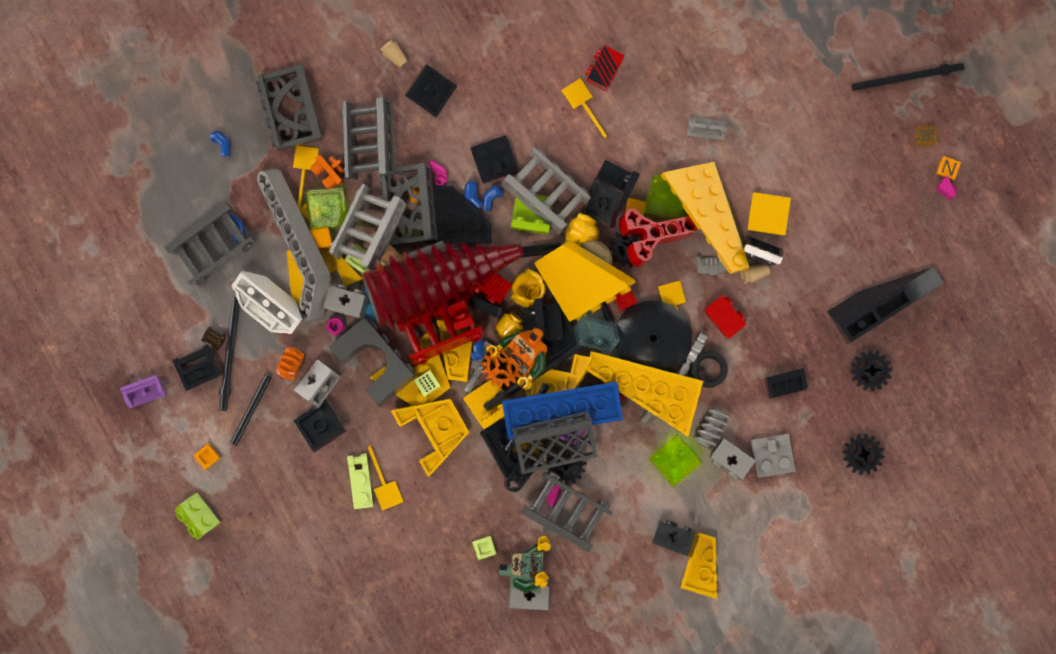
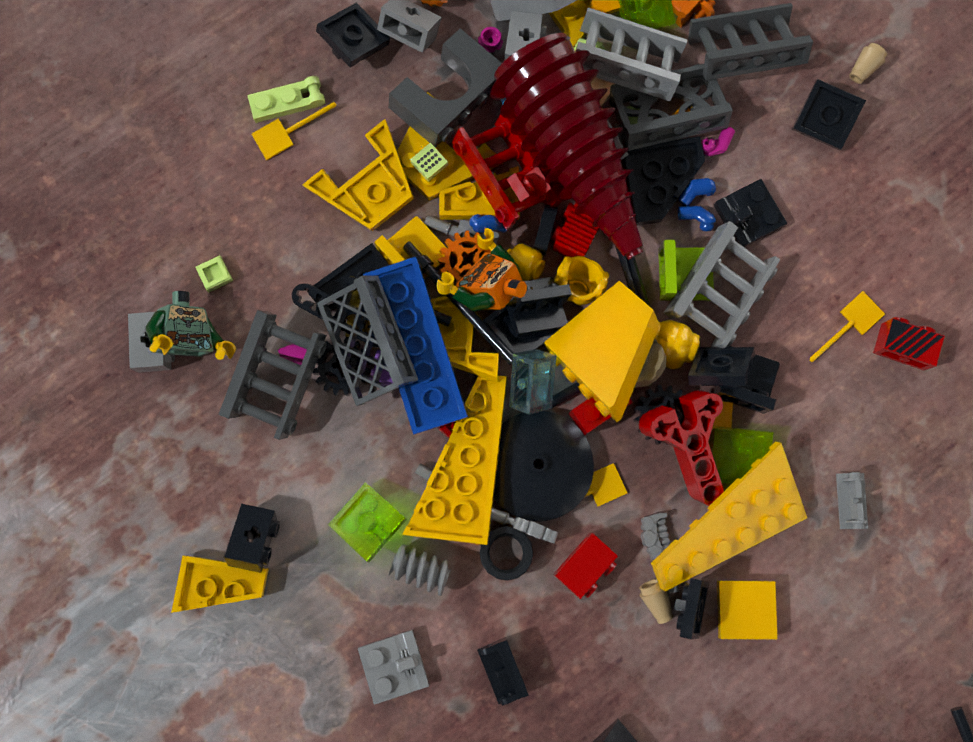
camera: 80 degrees right, 5 degrees down
light grey brick [709,438,756,480] -> none

